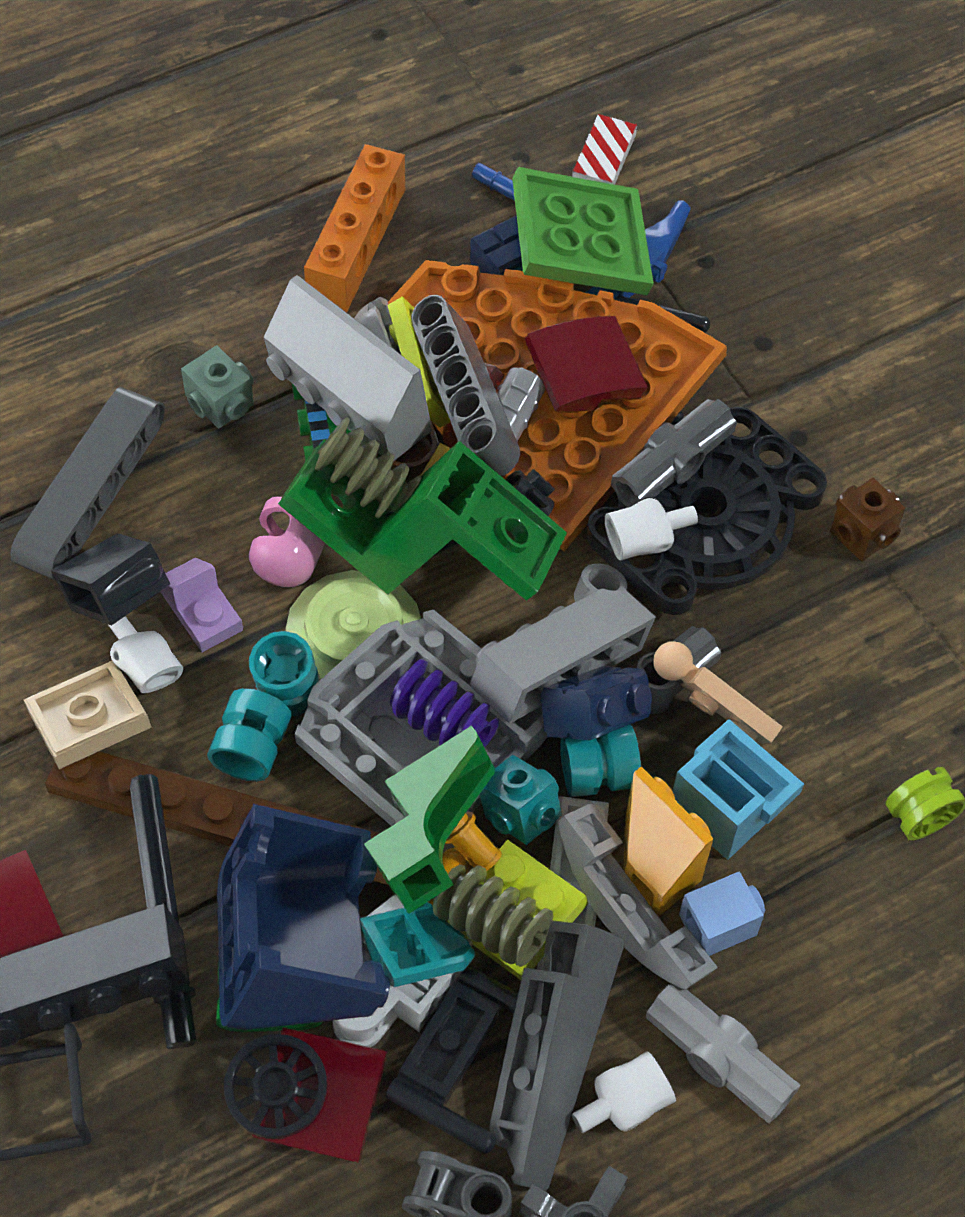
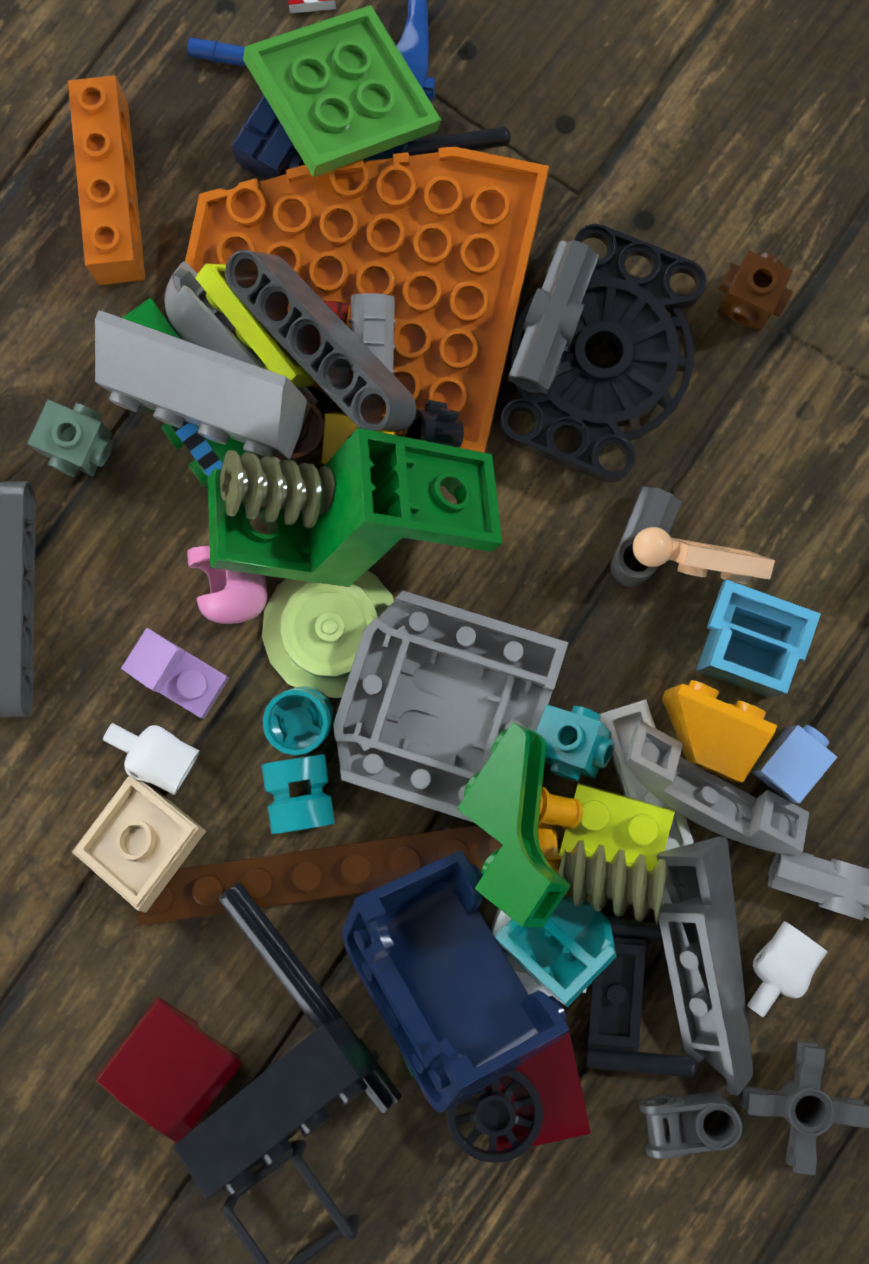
camera: 20 degrees left, 25 degrees up
black torso [51,533,170,626] -> none
dark purple piece [389,659,499,748] -> none
light grey hinge [470,564,656,723] -> none
dark red slope [524,316,647,412] -> none
dark blue brick [541,666,652,740] -> none
teal wheel [560,724,641,798] -> none
white piece [605,498,698,561] -> none

